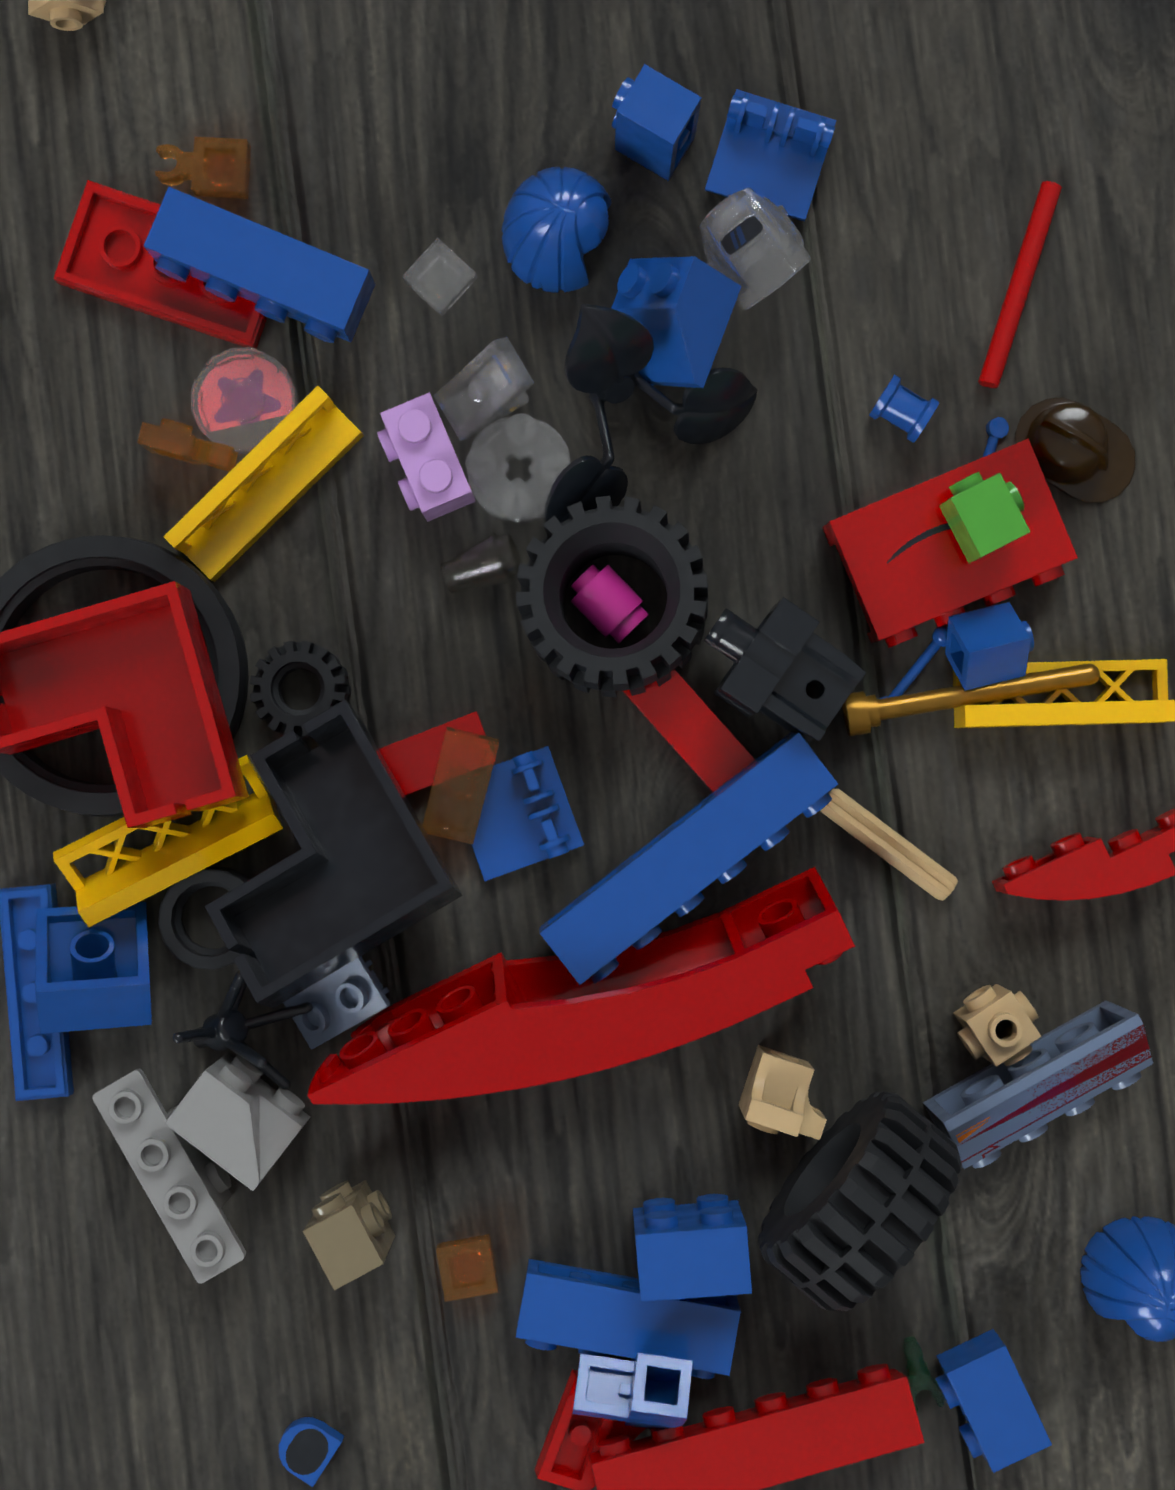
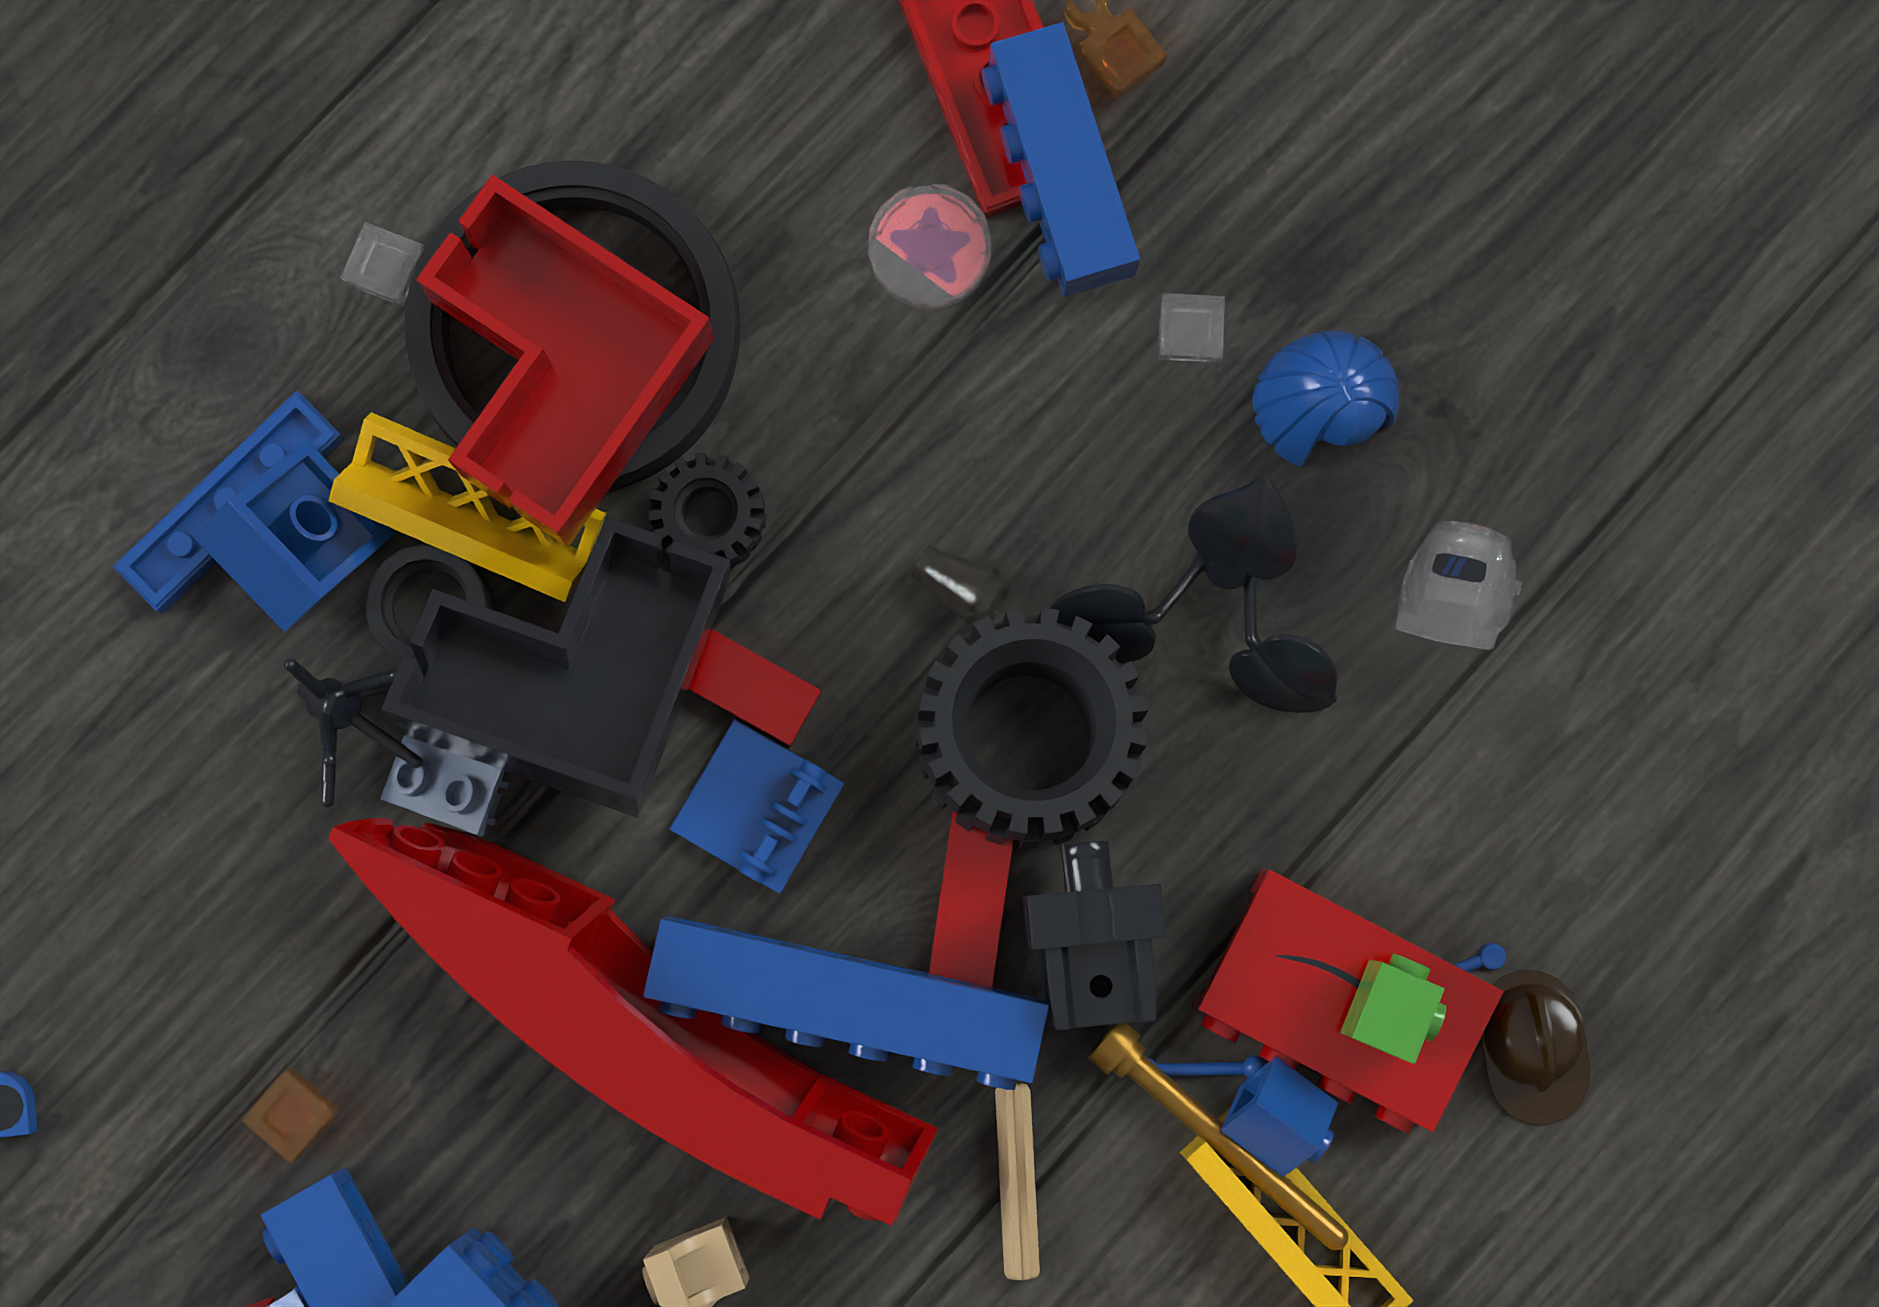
camera: 45 degrees right, 5 degrees down
light grey bracket [92,1069,246,1283] -> none
clear orange plate [137,418,239,472] -> none
yellow fence [163,385,364,582] -> none
light grey slope [164,1053,310,1191] -> none
dark tan brick [303,1180,395,1290] -> none
lavender brick [377,392,476,522] -> none
clear orange plate [422,727,499,844] -> none
clear slope [434,337,534,441] -> none
clear plate [465,413,571,522] -> none
dark pink brick [570,564,649,644] -> none
blue brick [611,64,702,181] -> none
blue slope [611,256,742,388] -> none
blue hinge [705,89,837,222] -> none
blue bush [869,374,940,443] -> none
red bar [978,181,1062,389] -> none

